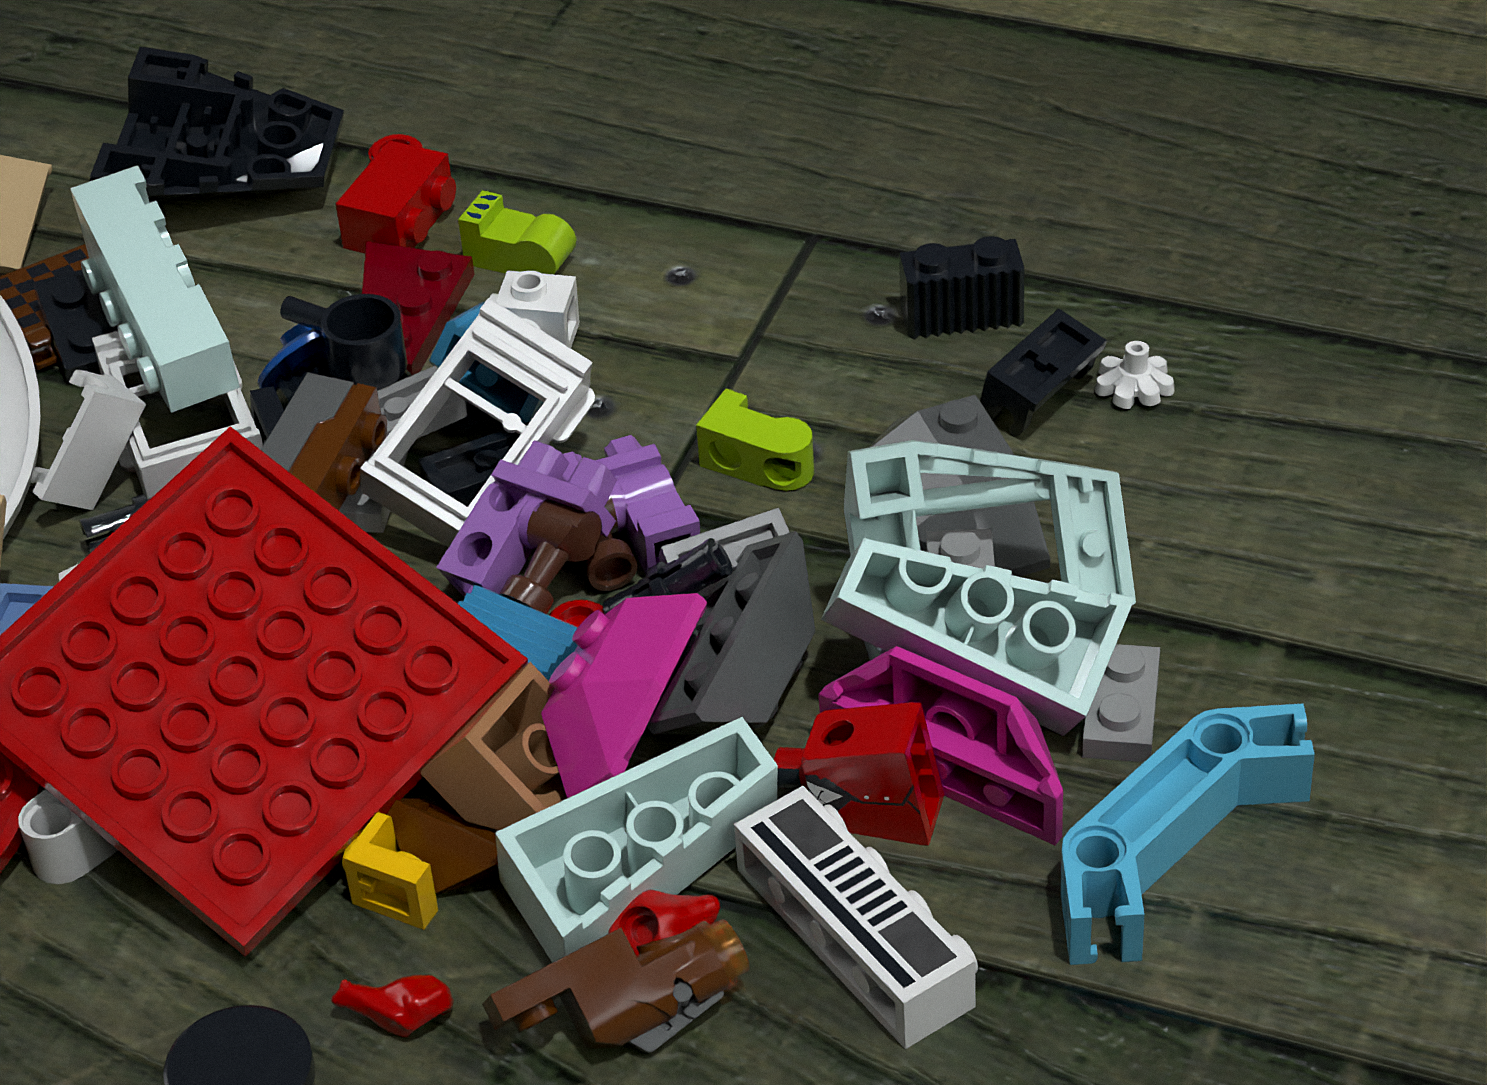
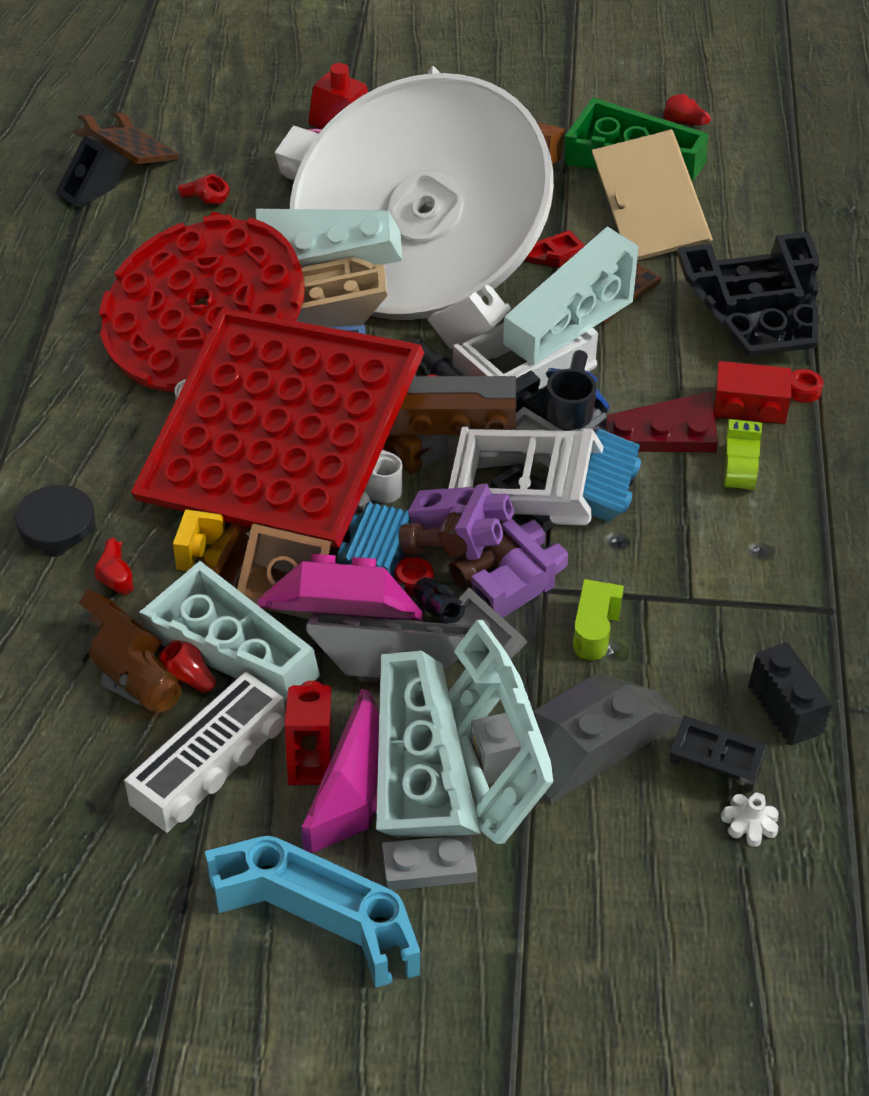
camera: 70 degrees right, 5 degrees up
white brick [490,271,580,348] -> none

